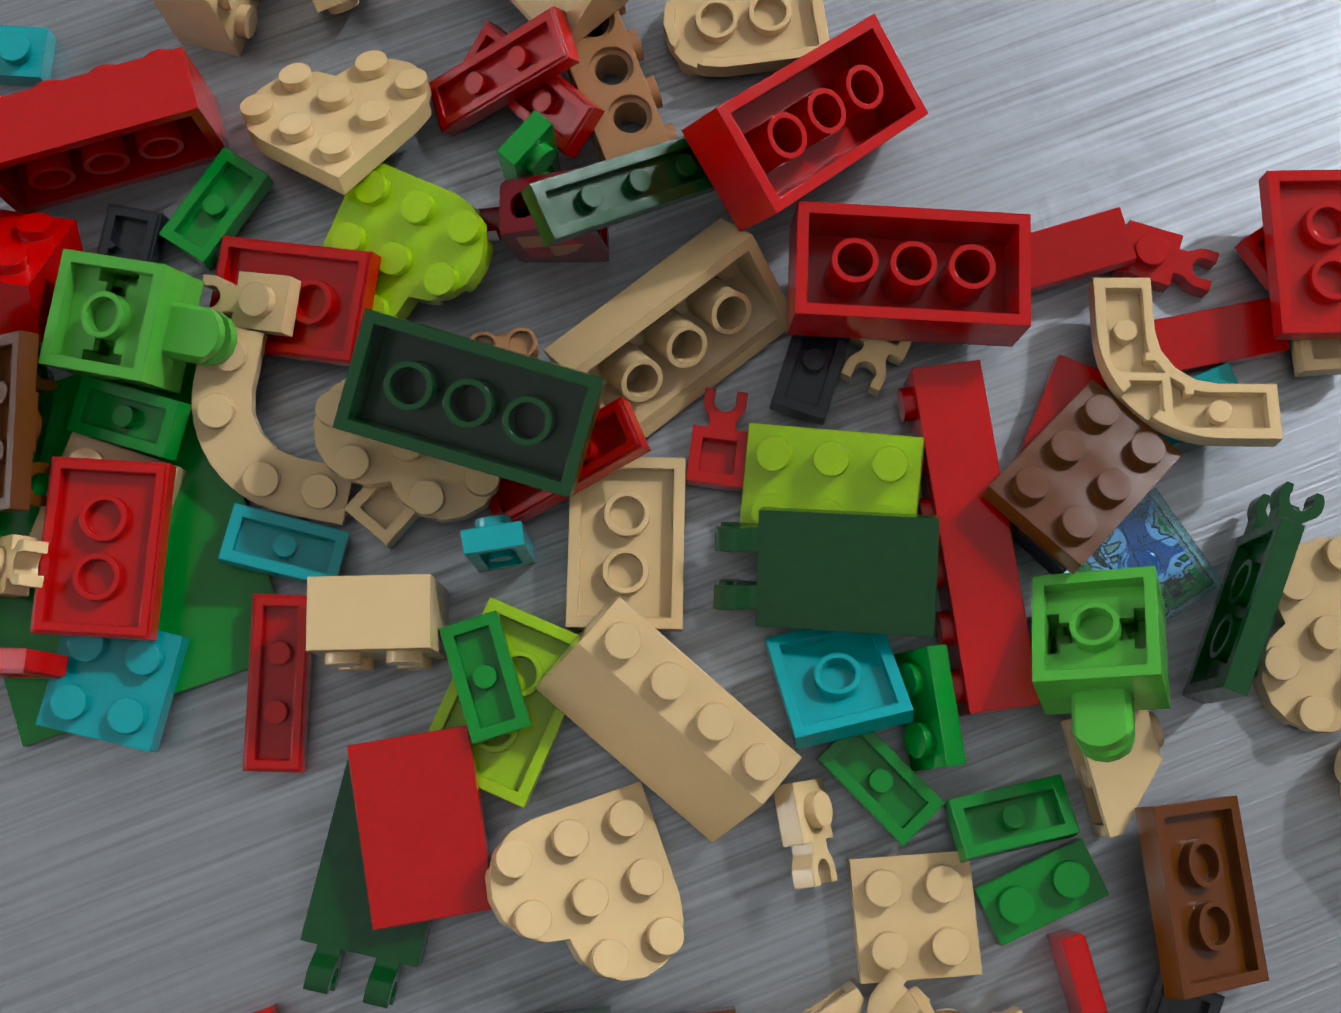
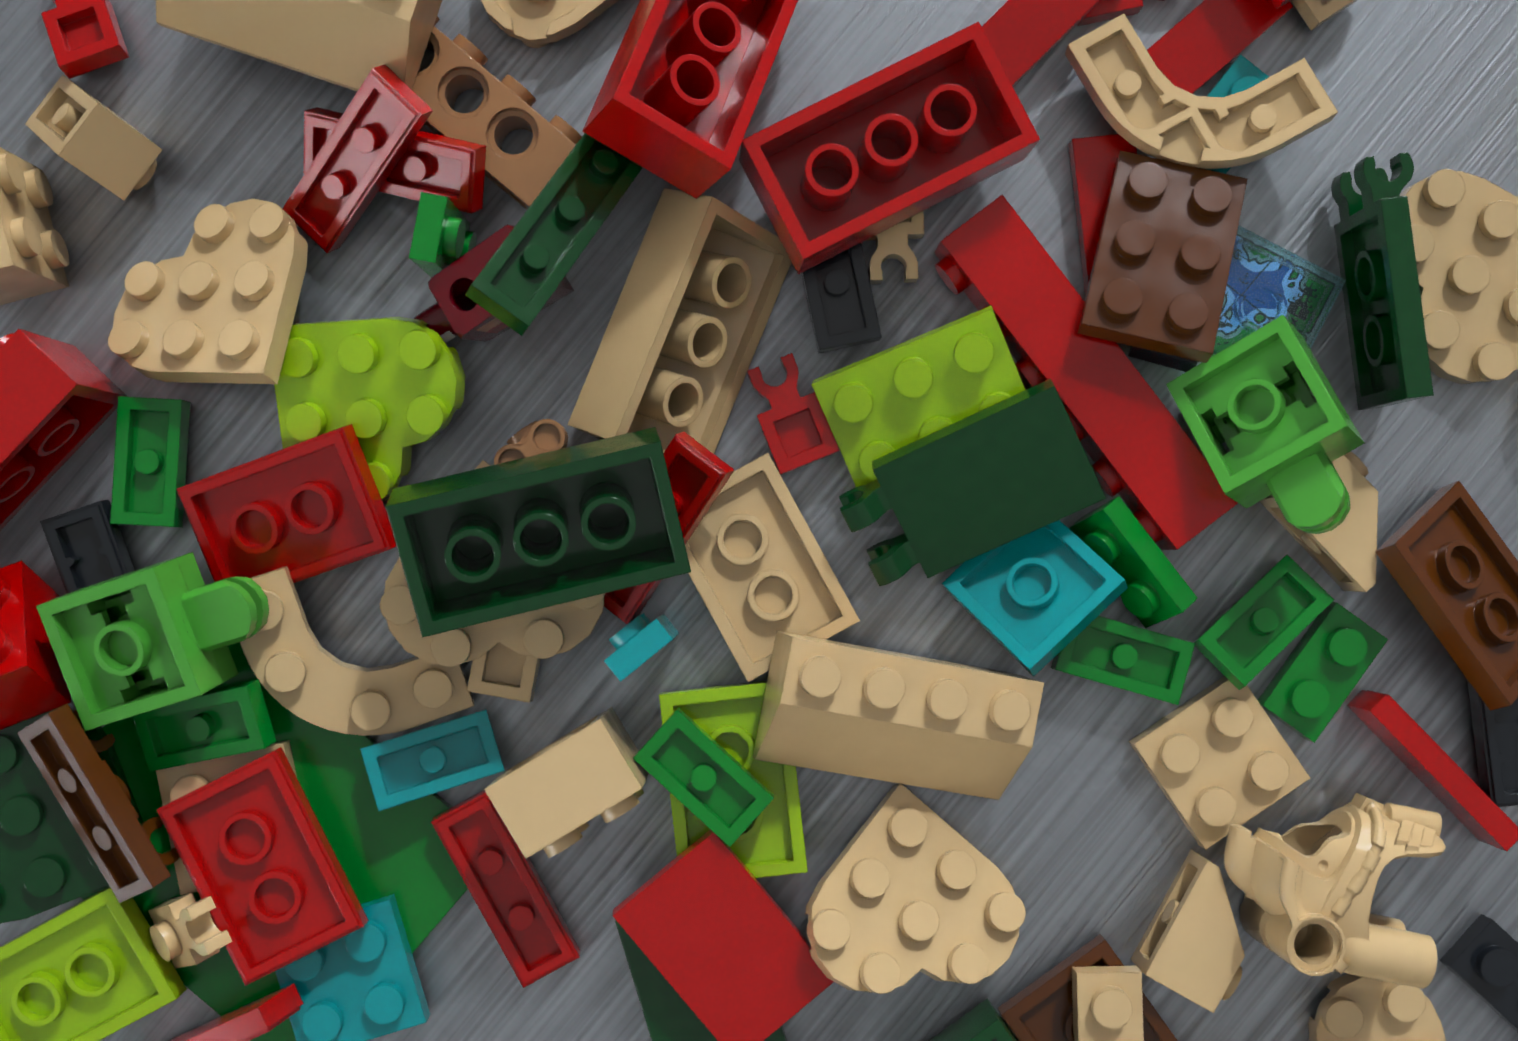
camera: 35 degrees left, 10 degrees up
tan plate [201,271,302,337] -> none
tan plate [773,778,838,889] -> none

